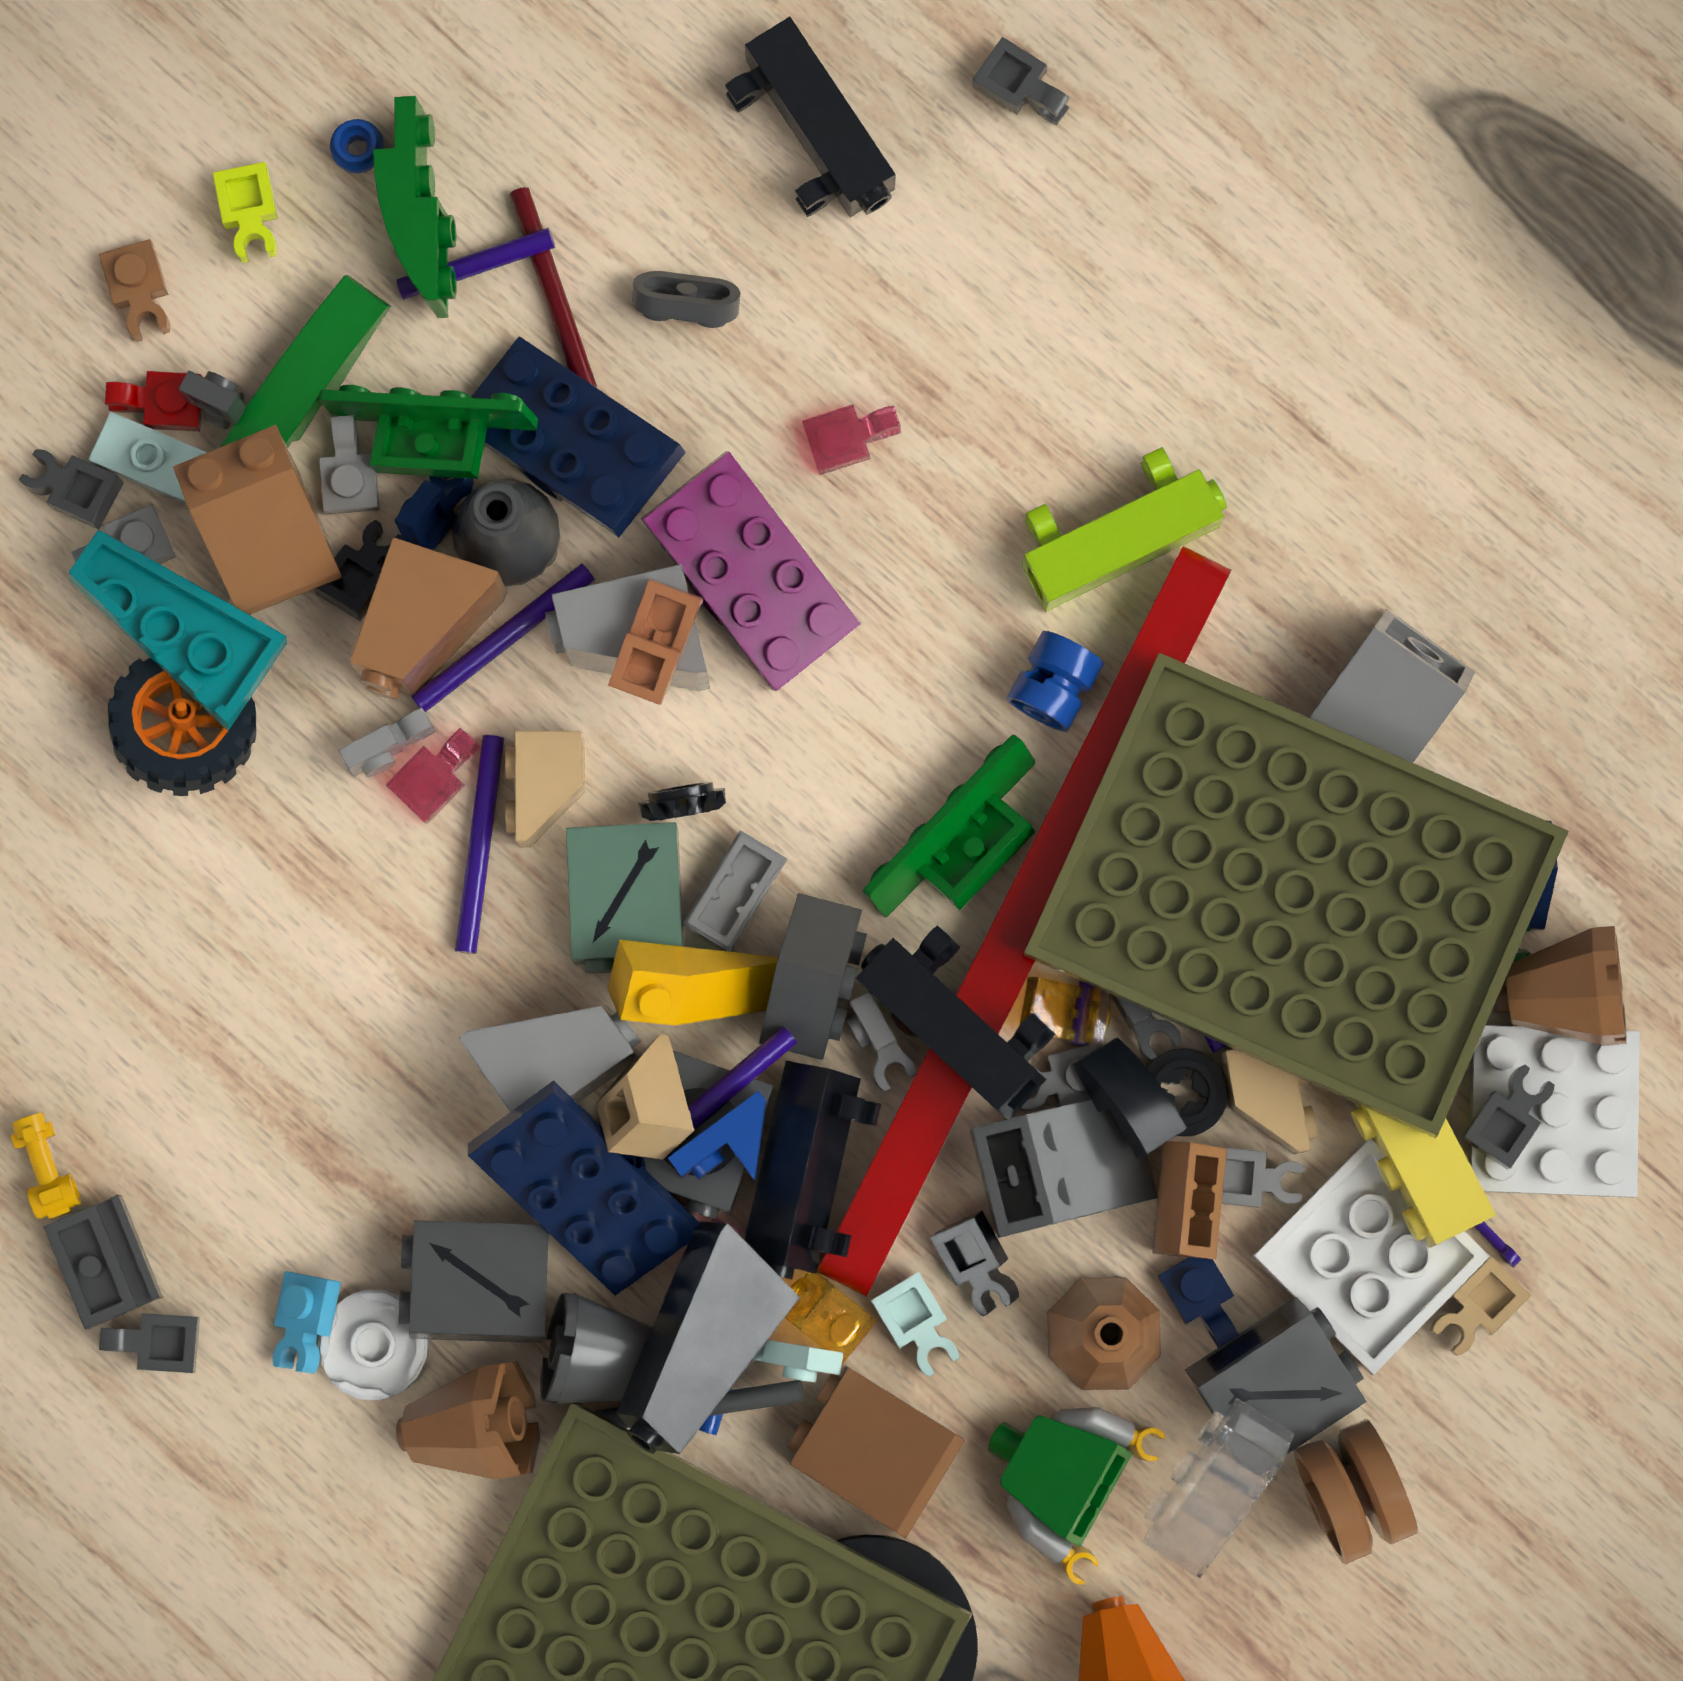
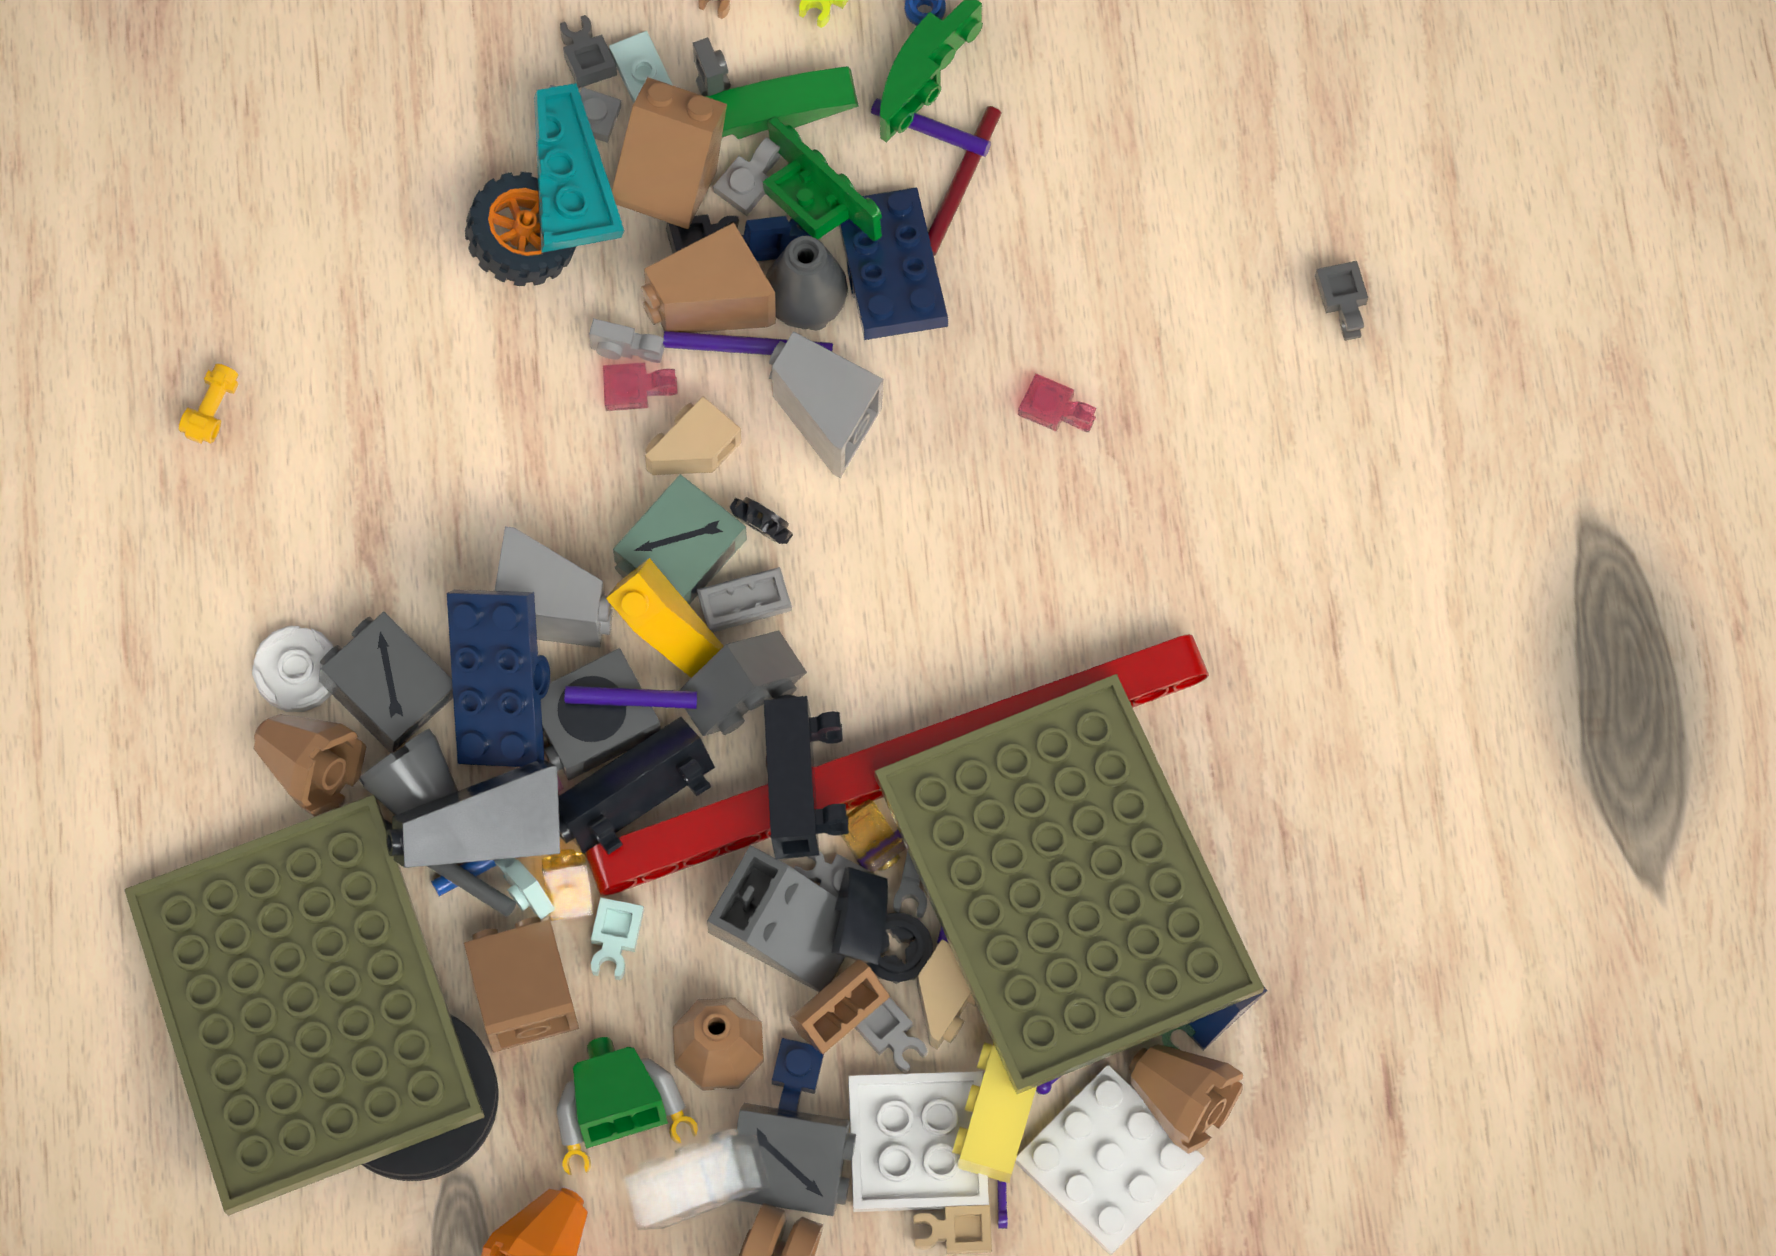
camera: 40 degrees right, 10 degrees down
dark grey plate [43,1195,163,1329] -> none
dark grey plate [99,1313,200,1373] -> none
red plate [105,371,202,432] -> none
medium azure plate [273,1271,341,1374] -> none
dark purple bar [455,735,504,954] -> none
tan slope [596,1034,694,1160] -> none
nougat slope [608,579,703,705] -> none
dark grey plate [632,271,741,328] -> none
magenta plate [640,451,861,691] -> none
blue slope [668,1091,766,1181] -> none
black brick [725,16,896,218] -> none
light grey plate [845,992,916,1092] -> none
green bracket [863,735,1035,917] -> none
plate [930,1210,1019,1317] -> none
blue wheel [1006,631,1104,732] -> none
lime brick [1022,447,1227,612] -> none
light grey slope [1309,609,1475,763] -> none
dark grey plate [1461,1065,1555,1169] -> none

